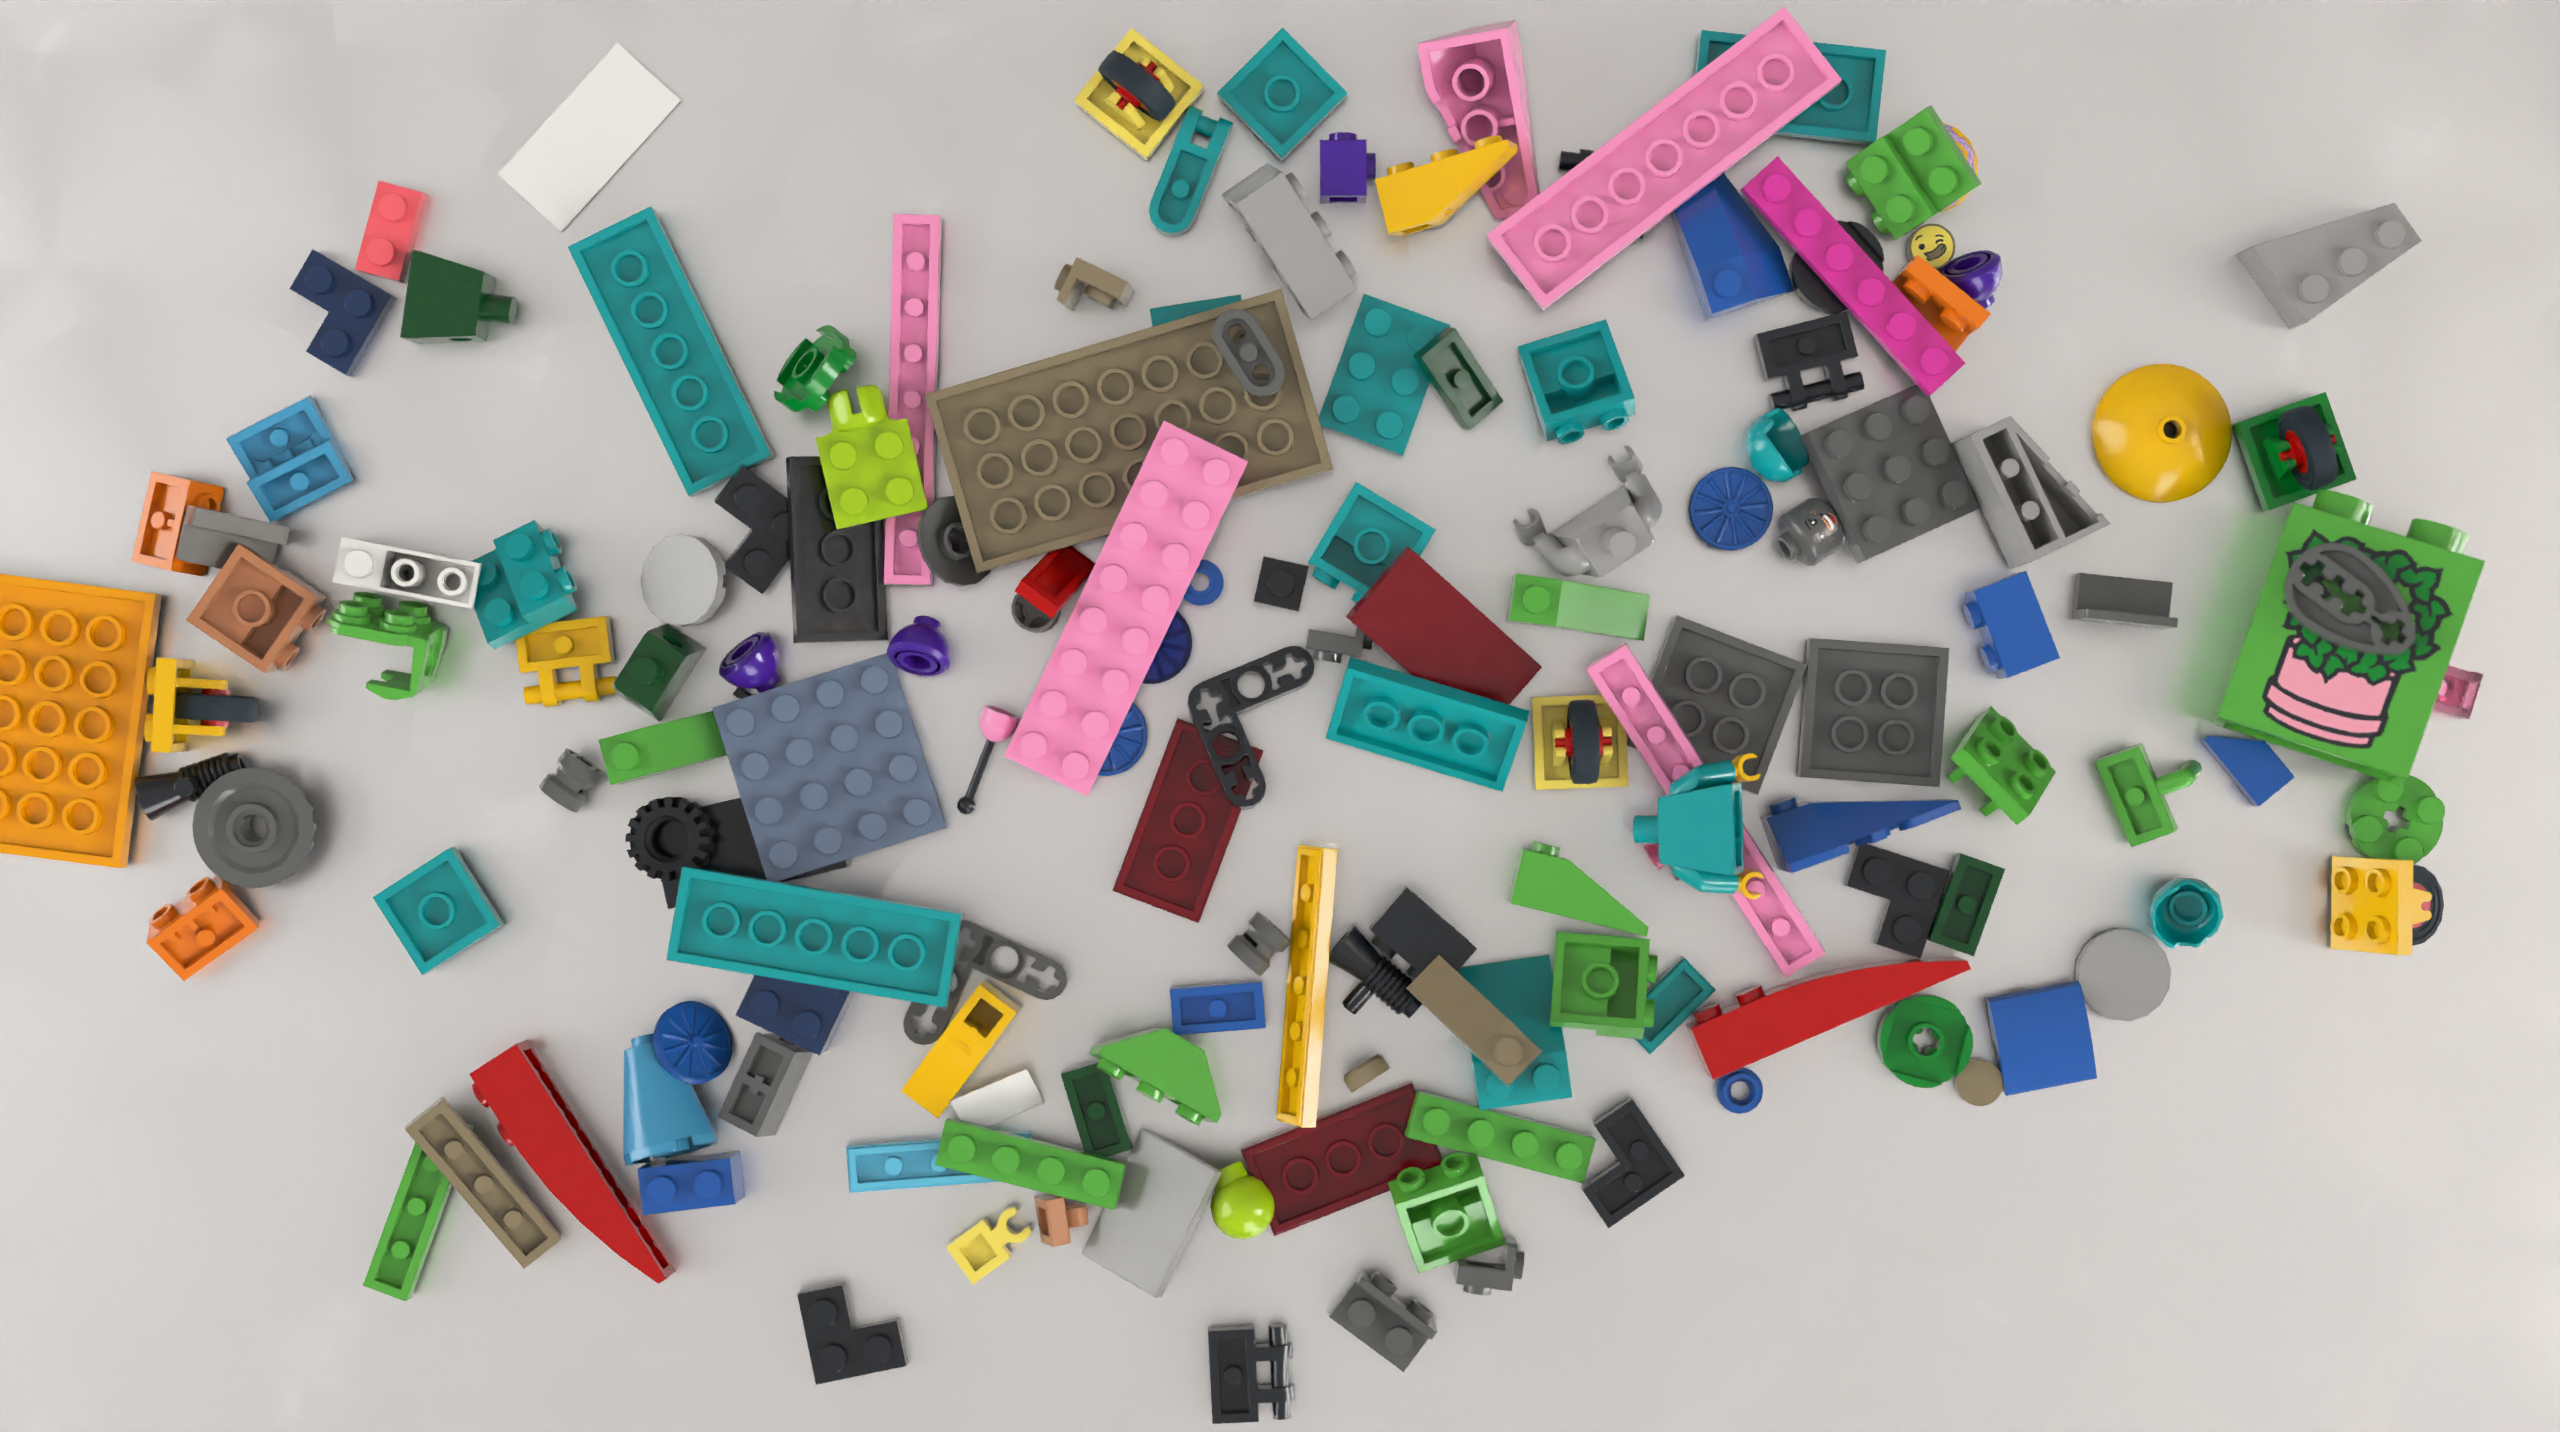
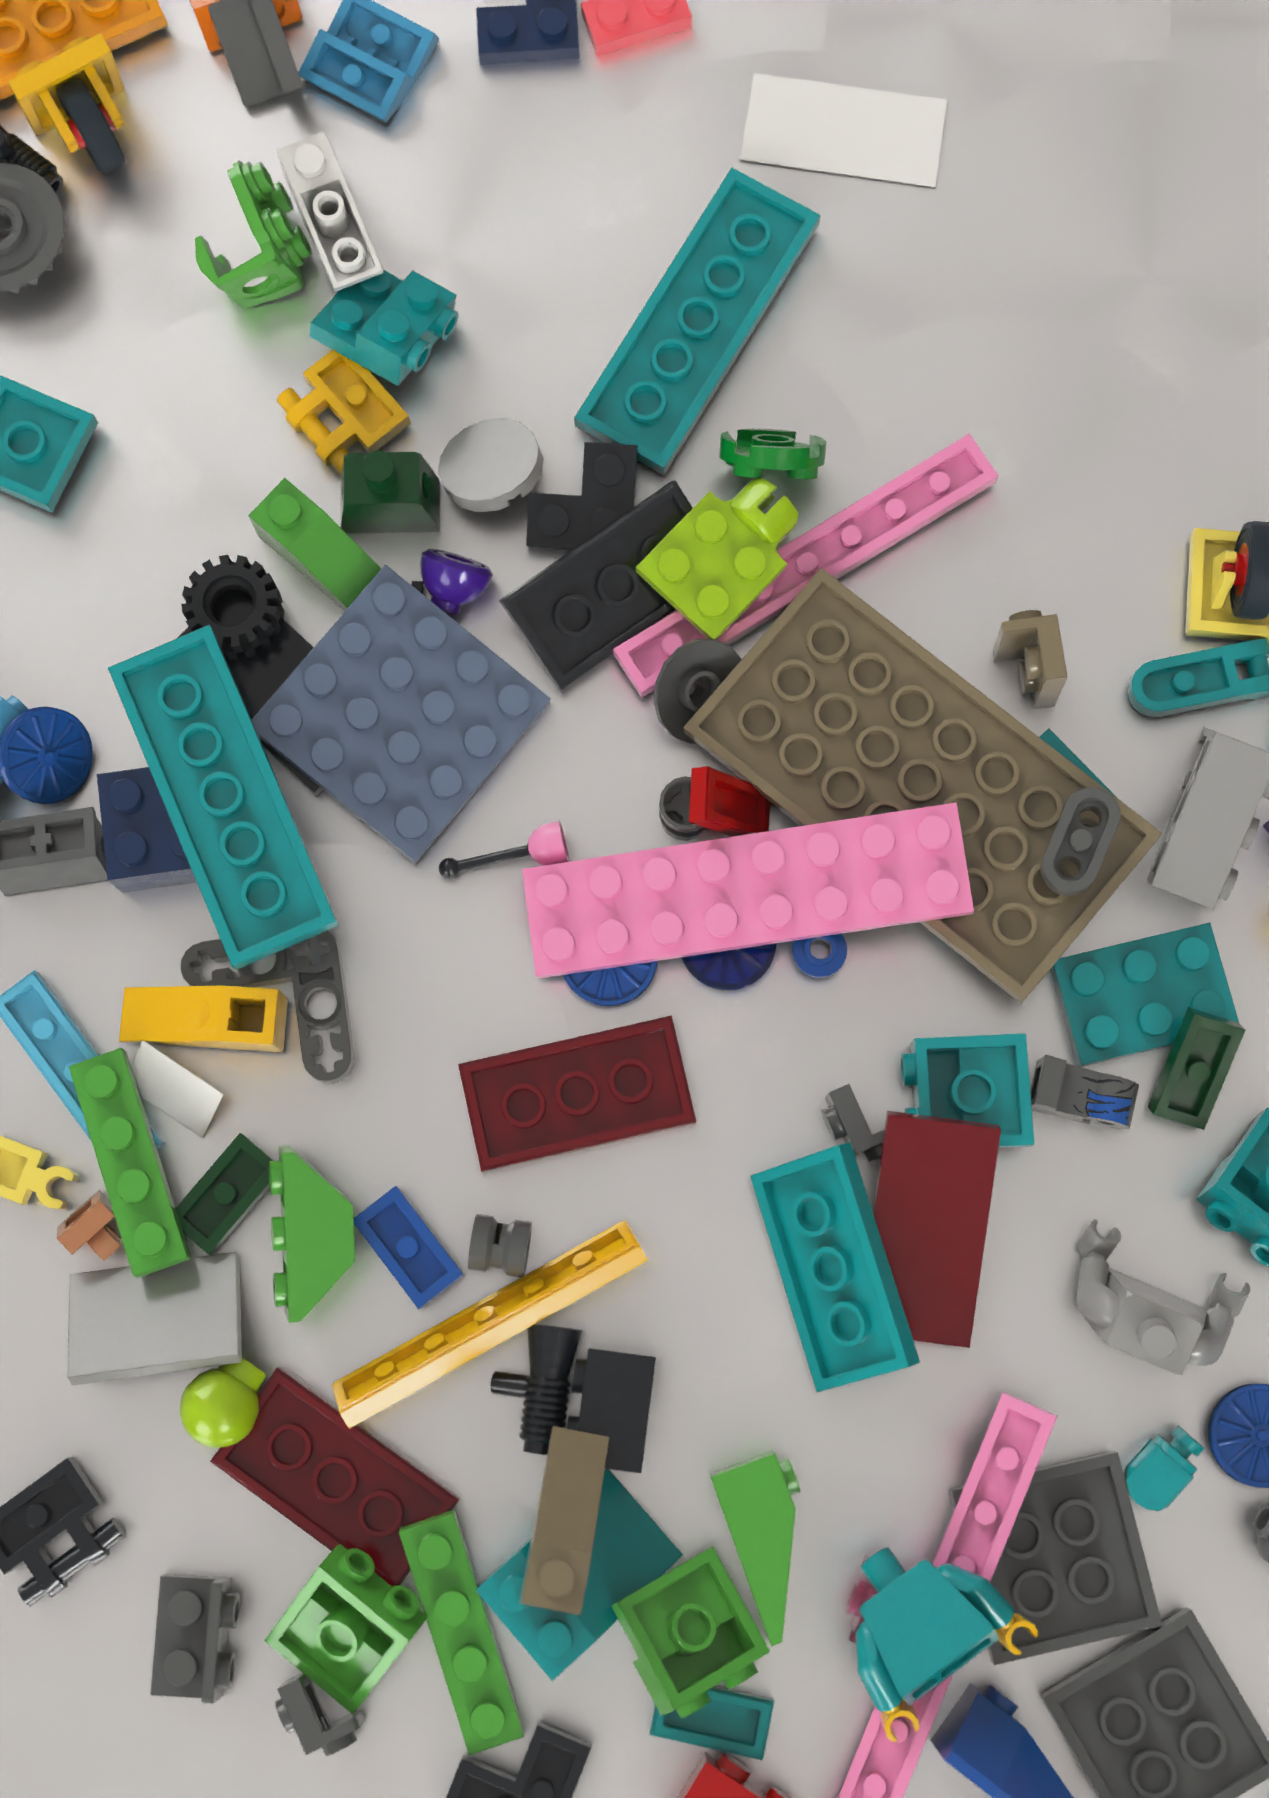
camera: 60 degrees right, 10 degrees down
nougat plate [186,544,326,673] -> none
dark green torso [400,250,517,344] -> none
dark grey wheel [539,748,604,812] -> none
dark purple brick [886,616,951,676] -> none
black beam [1187,646,1315,810] -> none
black plate [1254,556,1309,612] -> none
dark tan tile [1343,1054,1390,1093] -> none
bright green slope [1506,574,1650,641] -> none
light yellow plate [1531,695,1629,790] -> none
none -> dark grey leg [1030,1055,1139,1129]
none -> teal arm [1124,1425,1204,1511]

